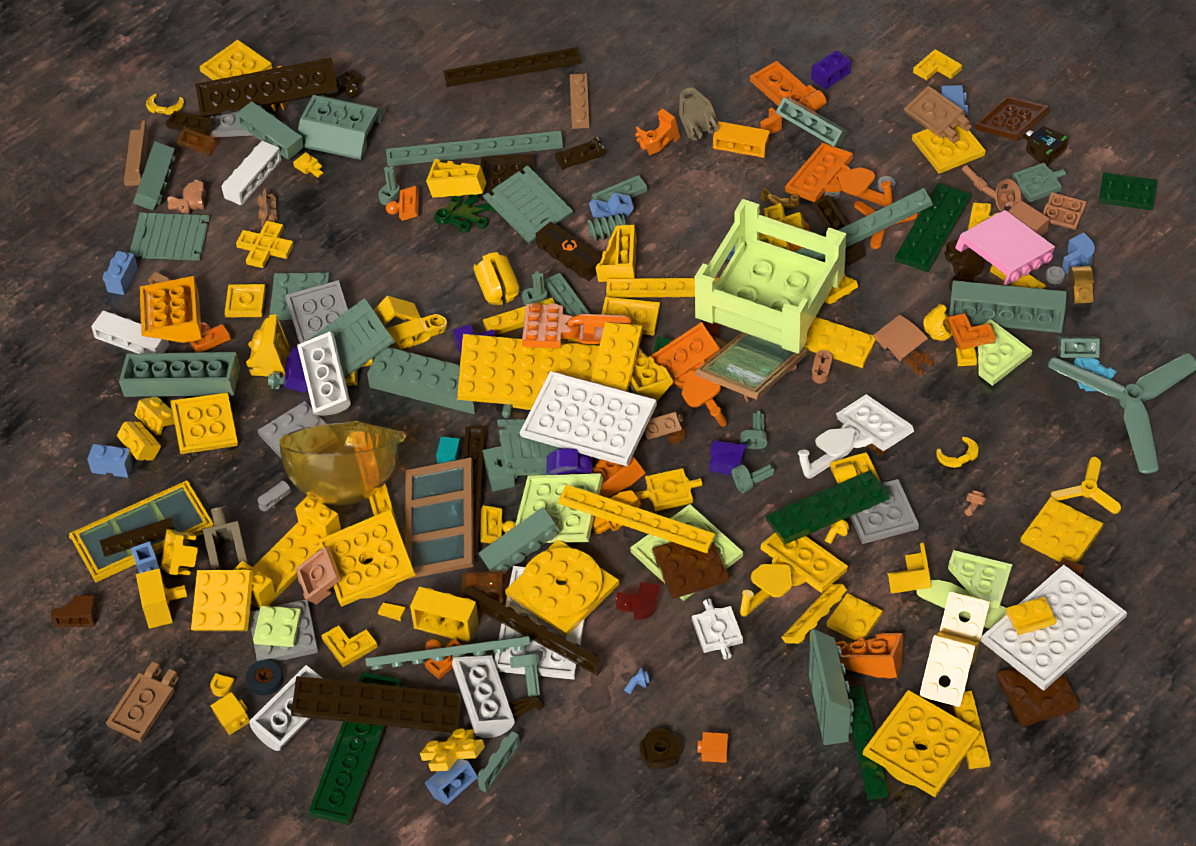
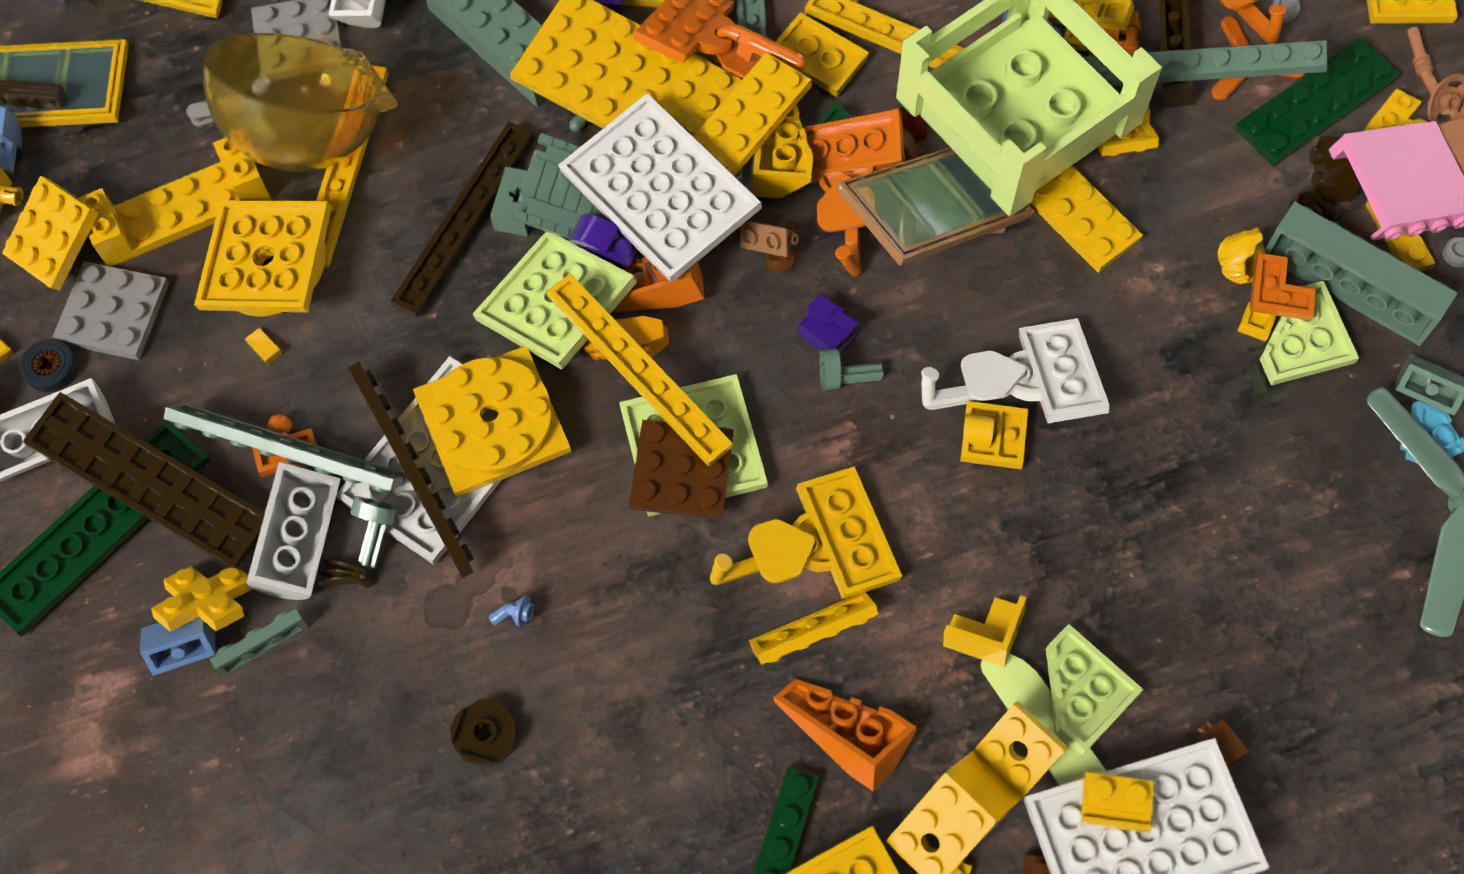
camera: 25 degrees right, 15 degrees up
yellow panel [160,529,197,575] -> none
dark tan piece [203,507,248,570] -> none
yellowish green plate [253,606,301,647] -> none
nougat plate [296,546,341,604] -> none
yellow plate [321,625,378,667] -> none
door [405,458,474,579] -> none
yellow brick [410,587,479,644] -> none
teal brick [436,437,461,464] -> none
clear orange brick [461,572,504,603] -> none
sand green brick [479,507,561,578] -> none
yellow plate [481,505,516,544] -> none
clear red brick [616,582,661,620] -> none
yellow plate [636,468,702,511] -> none
white plate [692,599,743,659] -> none
orange brick [697,732,728,763] -> none
sand green piece [740,411,767,449] -> none
dark green plate [766,471,890,545] -> none
sand green slope [808,629,854,745] -> none
nougat beam [812,350,832,383] -> none
yellow plate [824,520,849,544] -> none
yellow plate [827,593,883,641] -> none
light grey plate [850,479,919,544] -> none
nougat slope [873,315,928,361] -> none
clear orange piece [905,350,934,375] -> none
yellow piece [937,437,979,468] -> none
nougat plate [965,490,987,516] -> none
yellow plate [1020,497,1103,563] -> none
yellow piece [1051,457,1121,514] -> none

